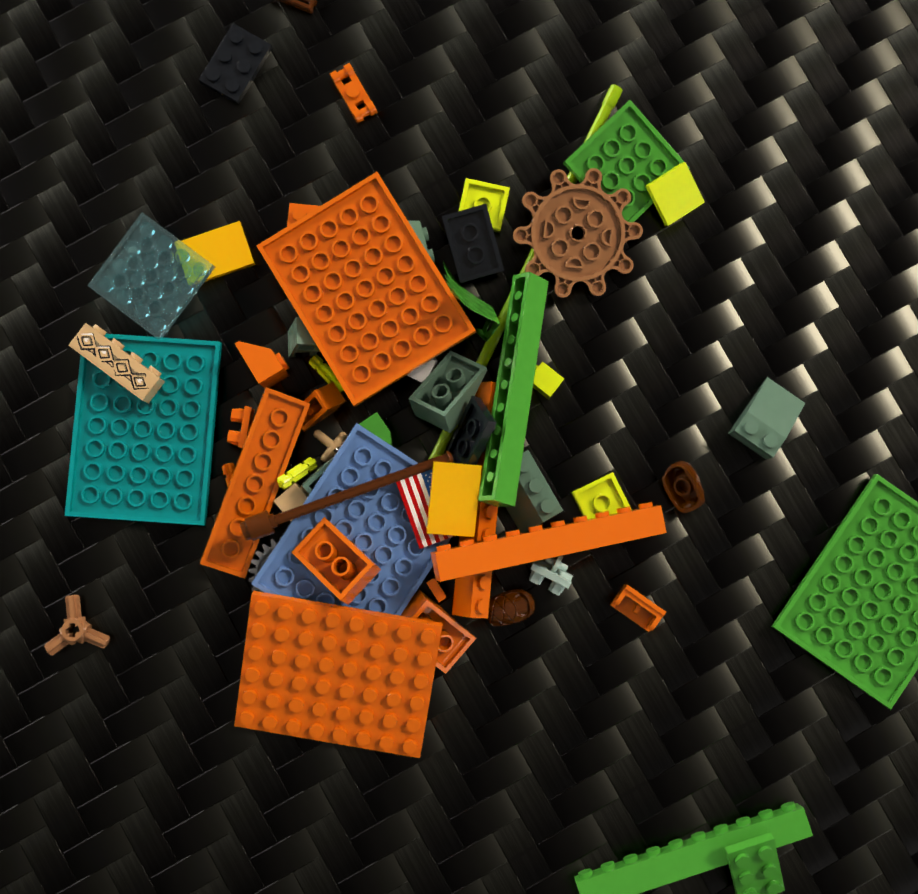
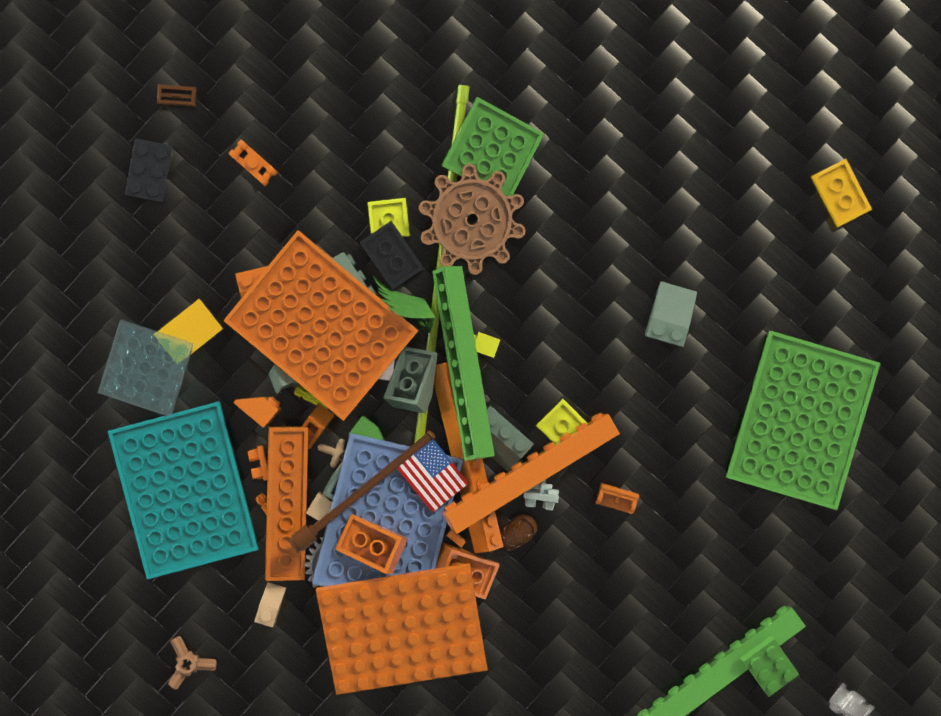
camera: 15 degrees left, 5 degrees up
tan brick [69,323,165,404] -> none
neon yellow axle [277,457,318,489] -> none
yellow tile [426,461,482,537] -> none
black plate [445,396,497,465] -> none
neon yellow tile [645,162,705,226] -> none
reddish brown piece [662,461,705,513] -> none
none -> tan slope [254,582,286,627]

